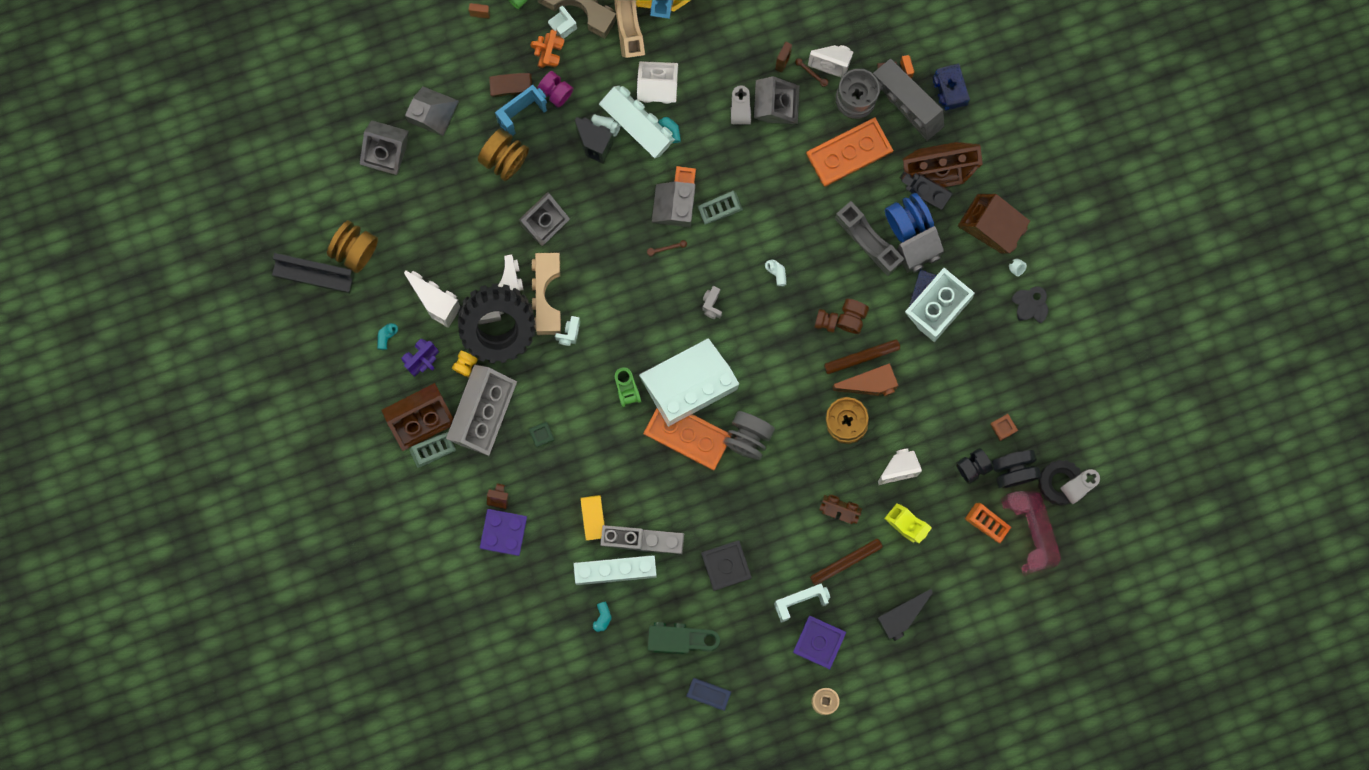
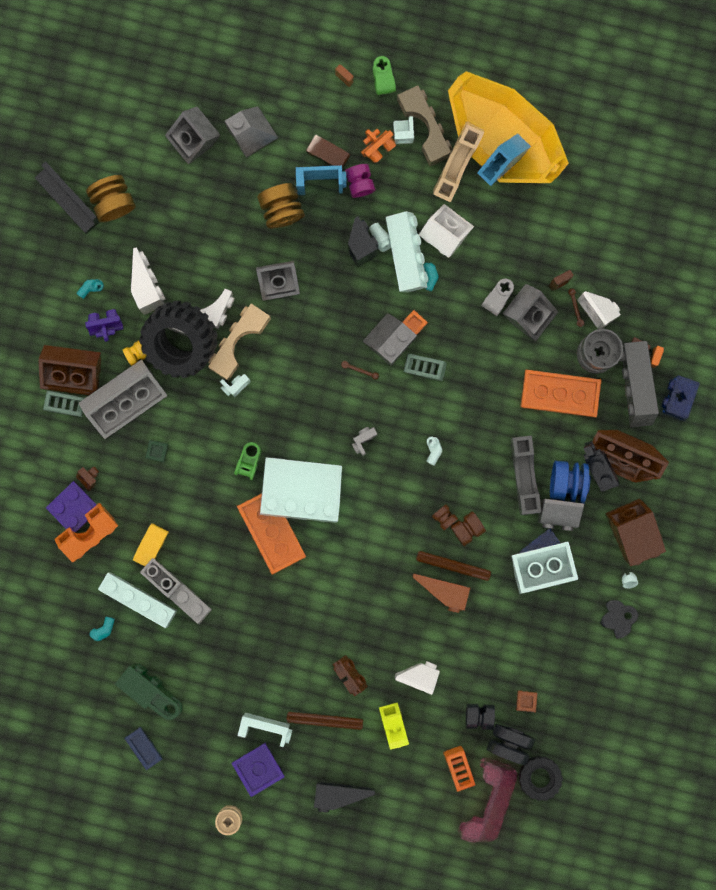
camera: 35 degrees right, 5 degrees up
black tile [701,540,752,591] -> none
dark grey wheel [723,411,775,460] -> none
pearl gold wheel [826,397,868,444] -> none
light grey piece [1060,469,1100,504] -> none
none -> orange arch [54,503,118,563]

